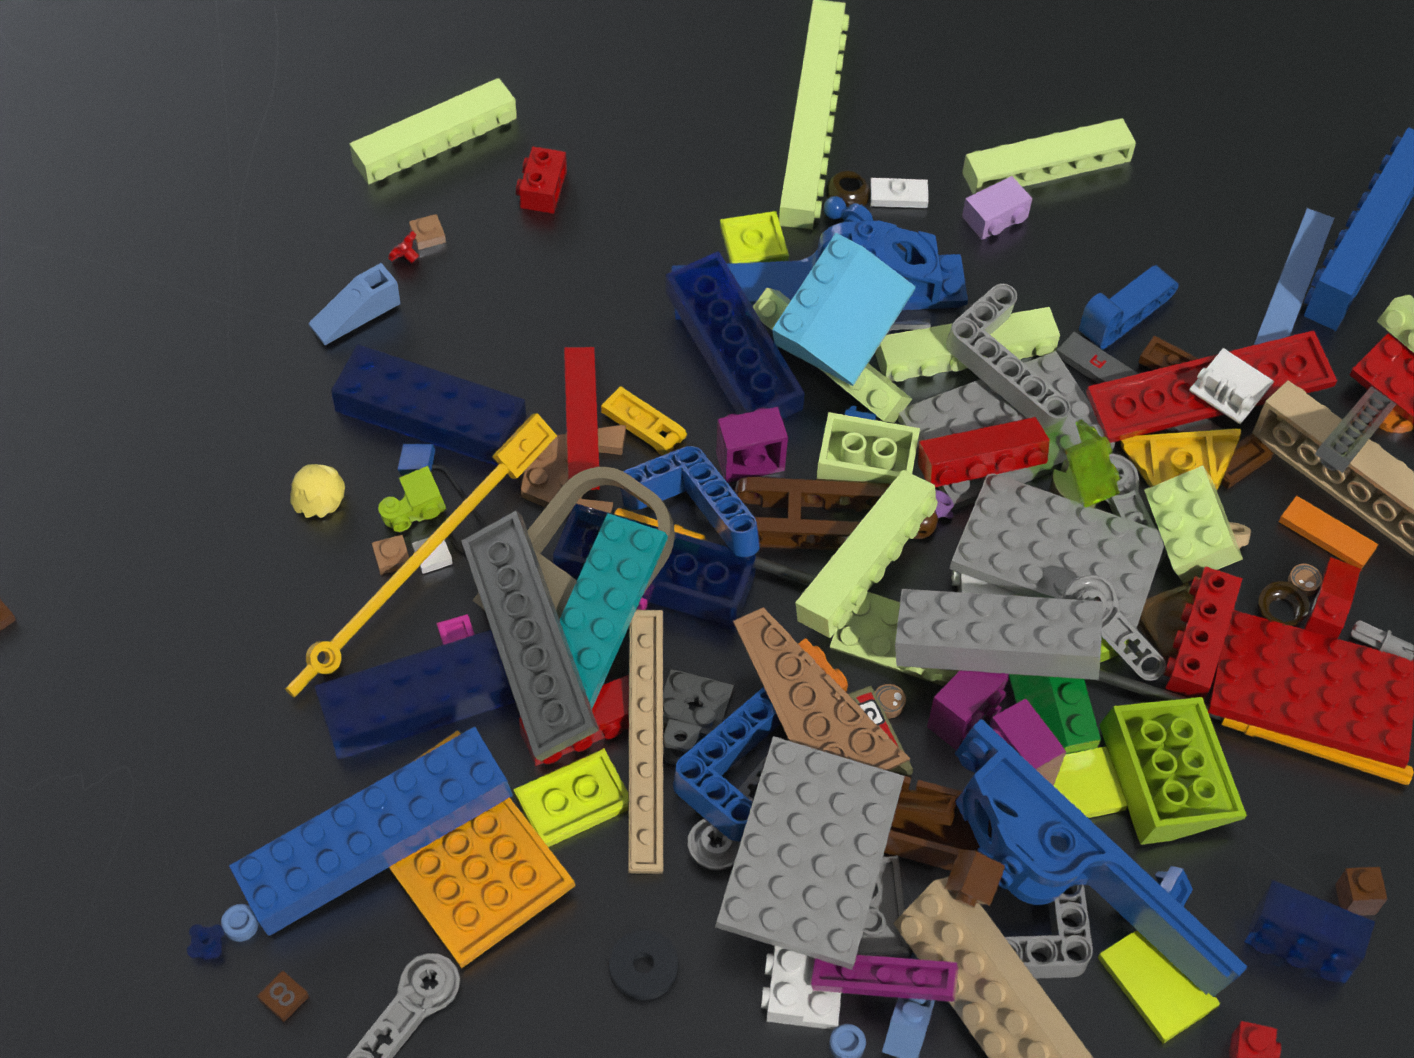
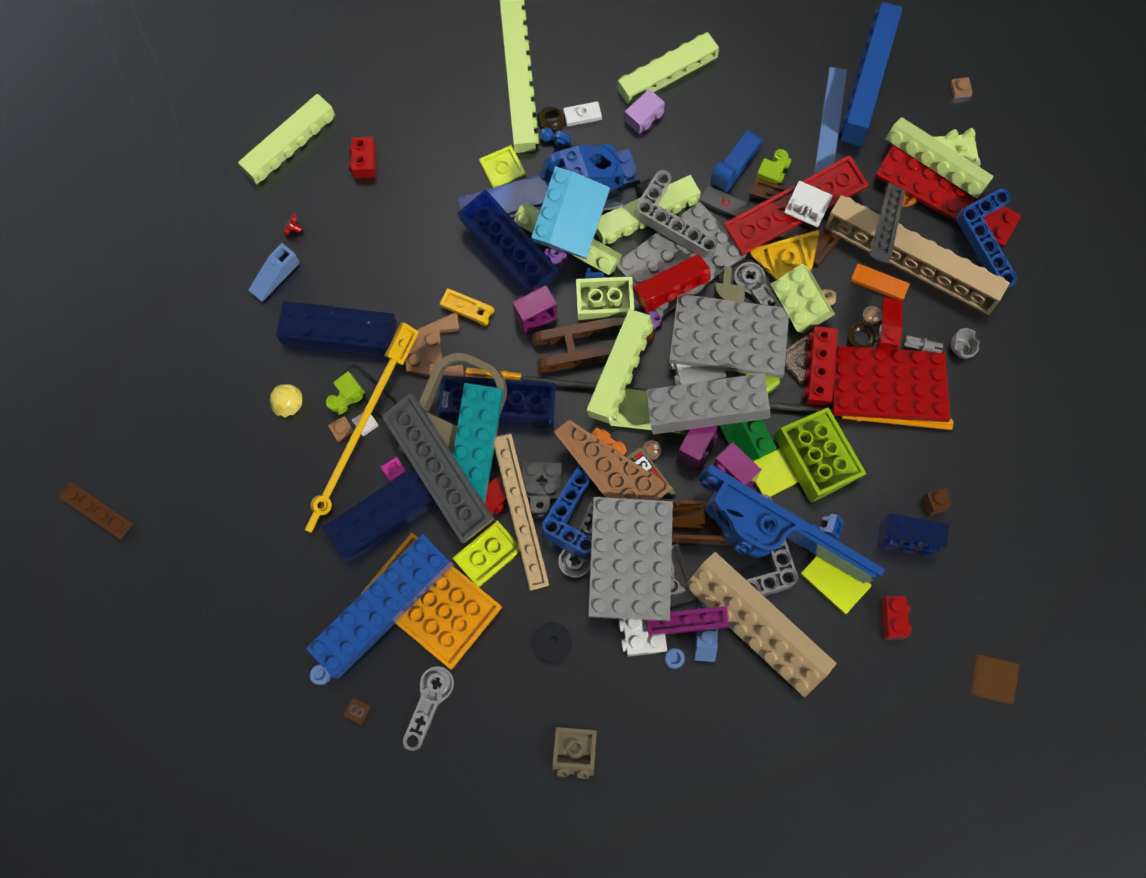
camera: 10 degrees left, 15 degrees up
clear blue plate [187,924,224,959] -> none
blue tile [398,444,436,476] -> none
medium nougat plate [409,214,446,250] -> none
red tile [564,347,600,490] -> none
blue beam [620,446,760,557] -> none
reddish brown brick [944,849,1005,908] -> none
light grey beam [1062,574,1166,681] -> none
clear neon green bracket [1065,419,1120,508] -> none
none -> medium lavender plate [545,248,567,264]
none -> lime brick [756,149,792,184]

